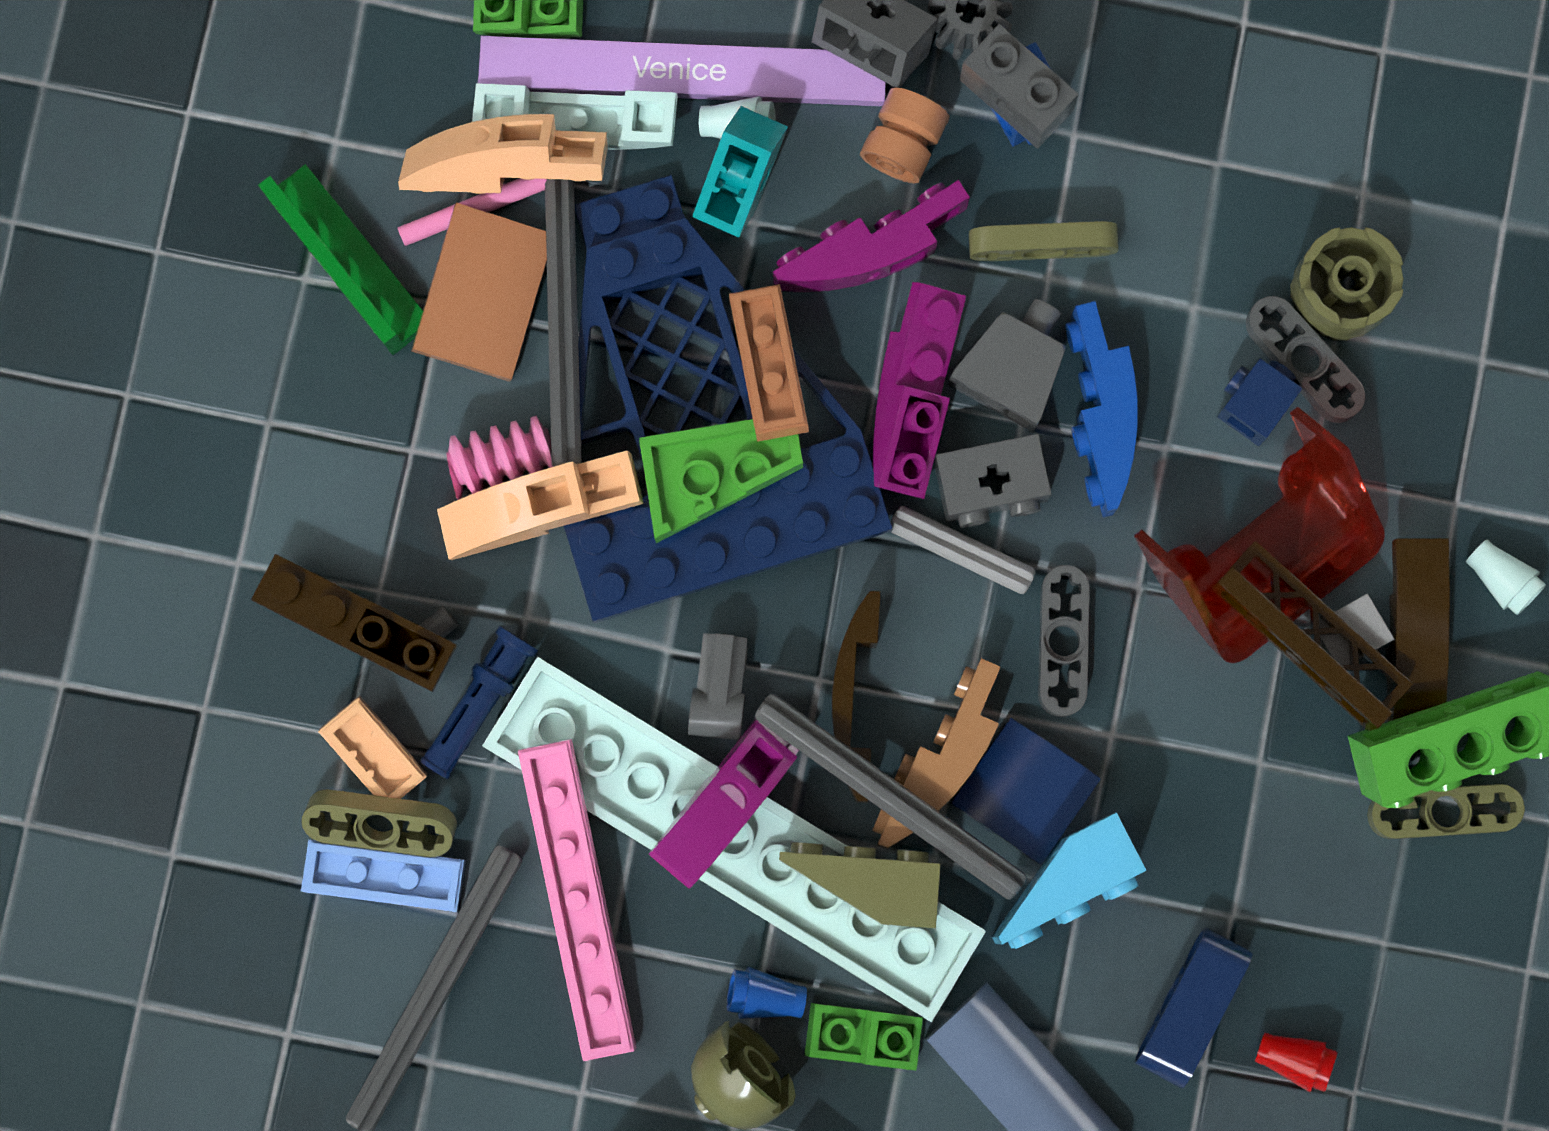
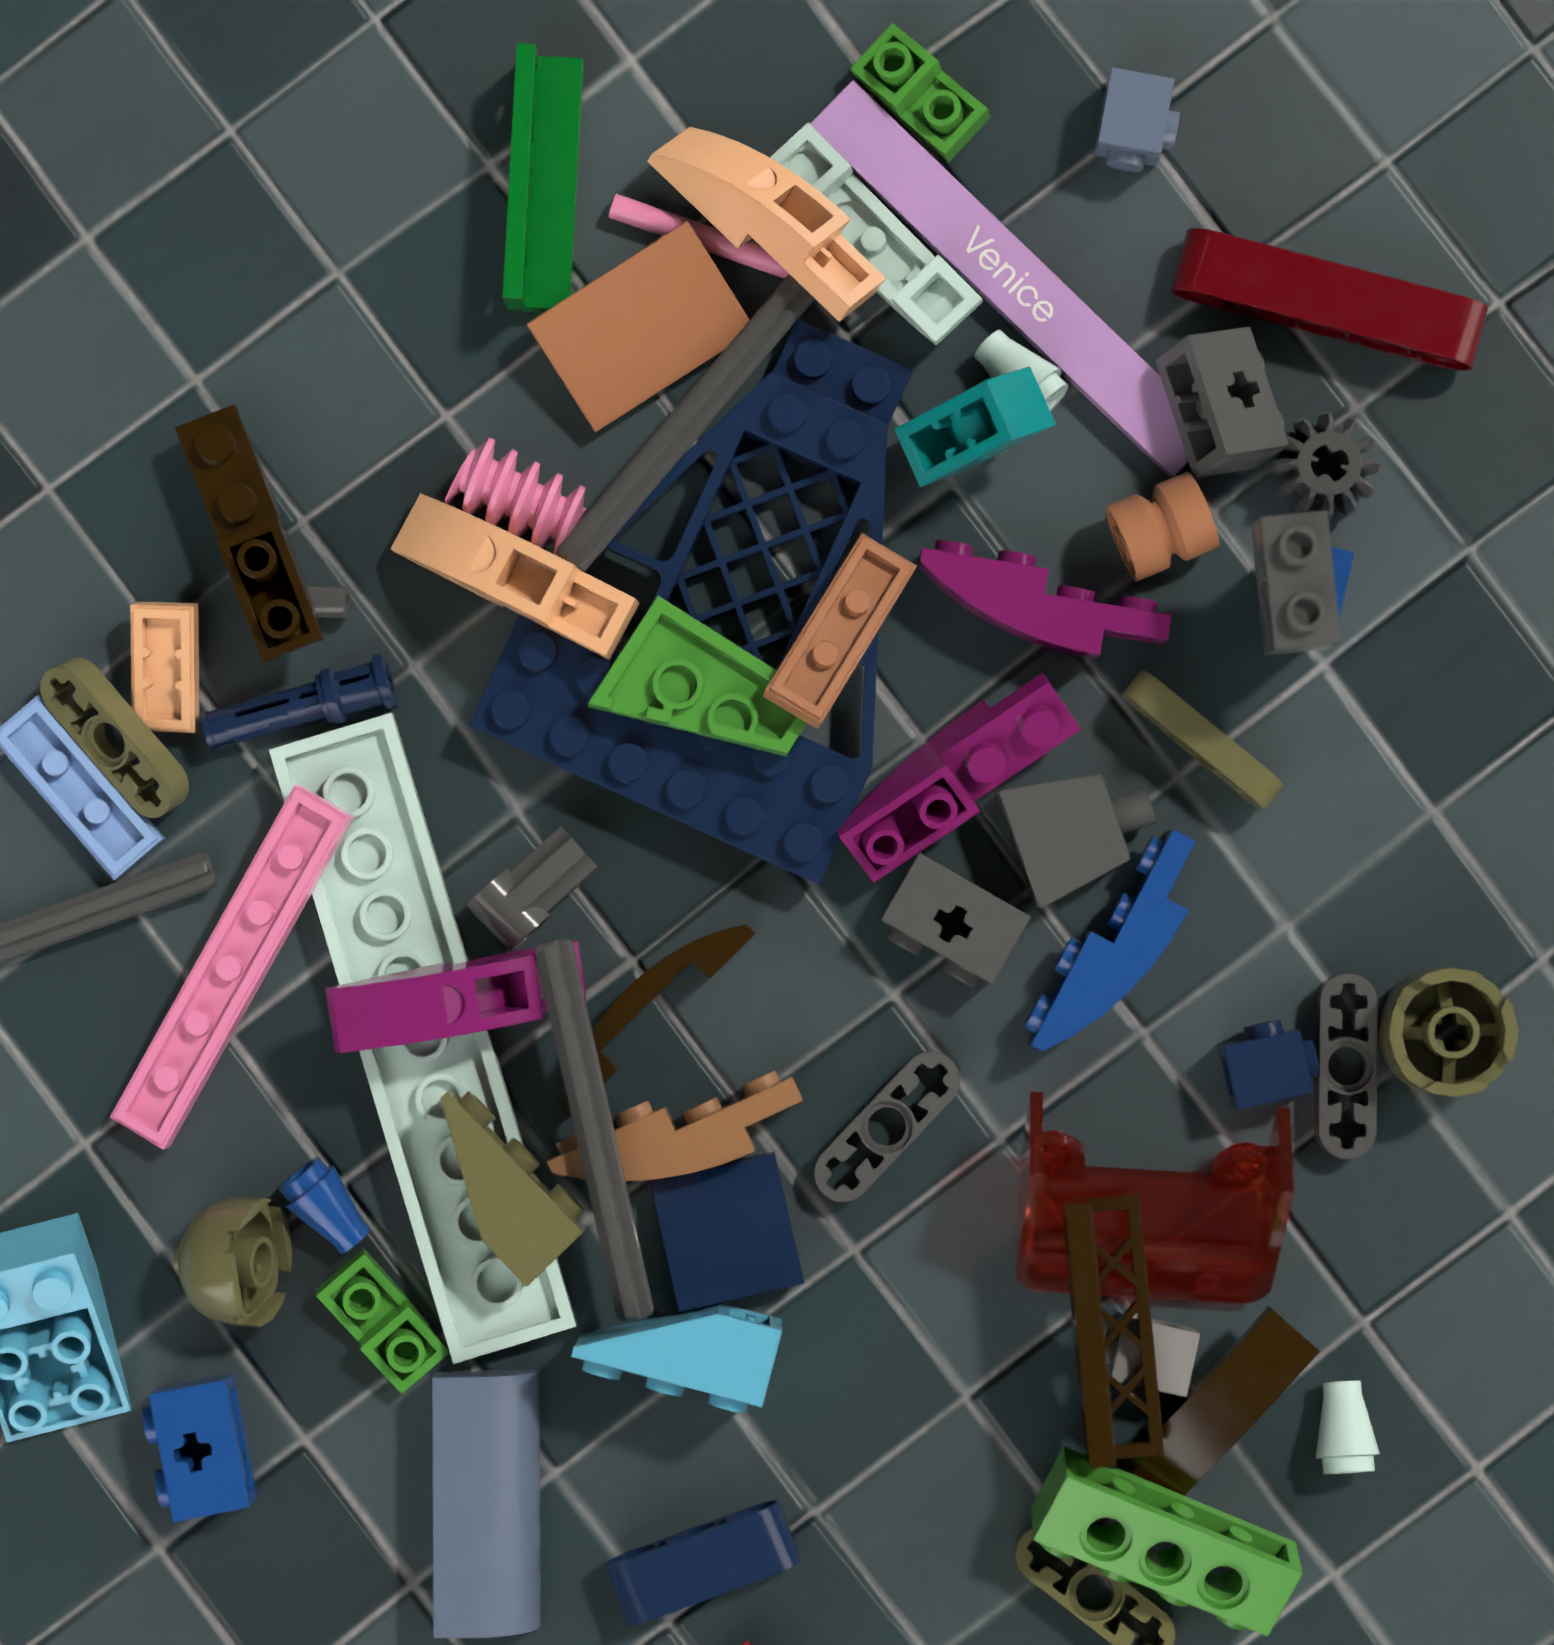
camera: 35 degrees right, 5 degrees up
light grey axle [890,506,1035,594] -> none

